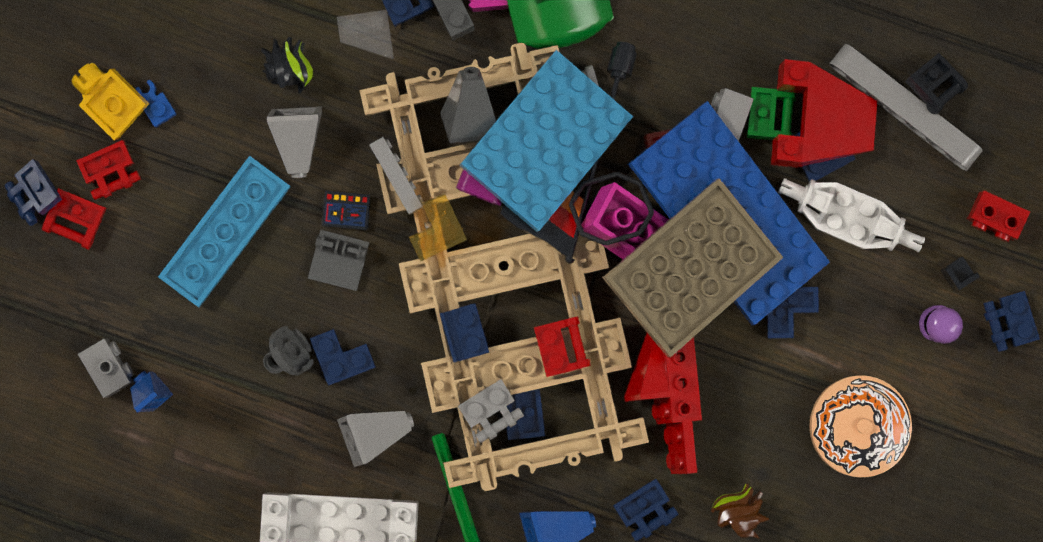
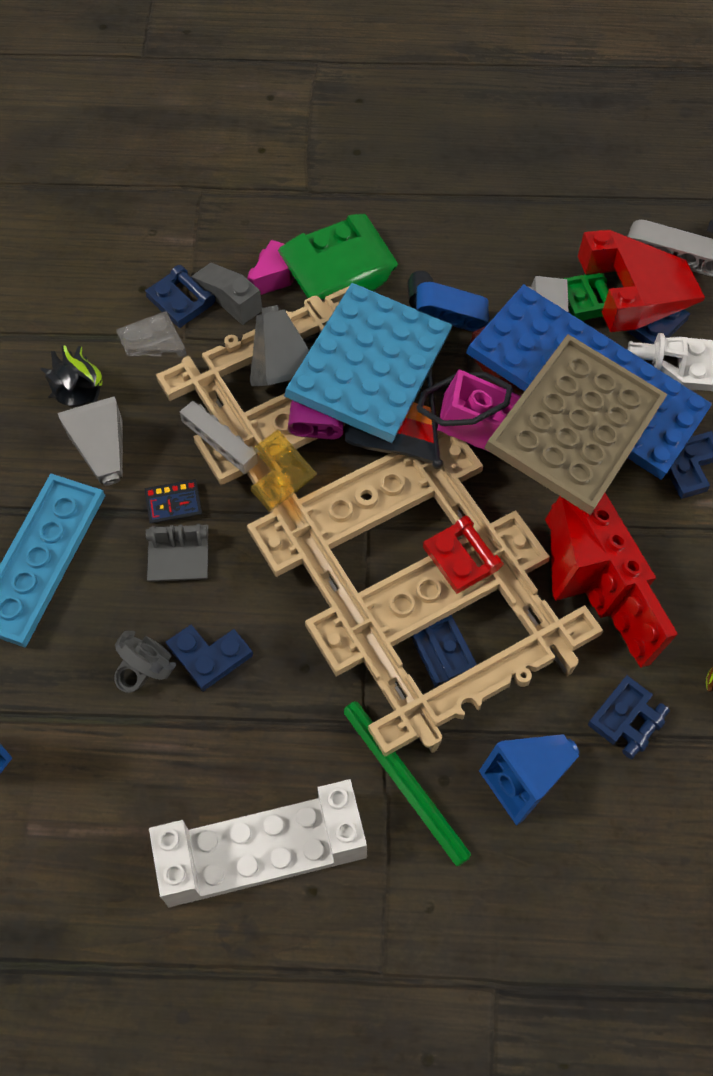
camera: 20 degrees left, 25 degrees down
light grey slope [337,411,414,467] -> none
dark blue plate [440,303,490,363] -> none
light grey plate [458,379,524,443] -> none
none -> blue beam [416,282,489,332]

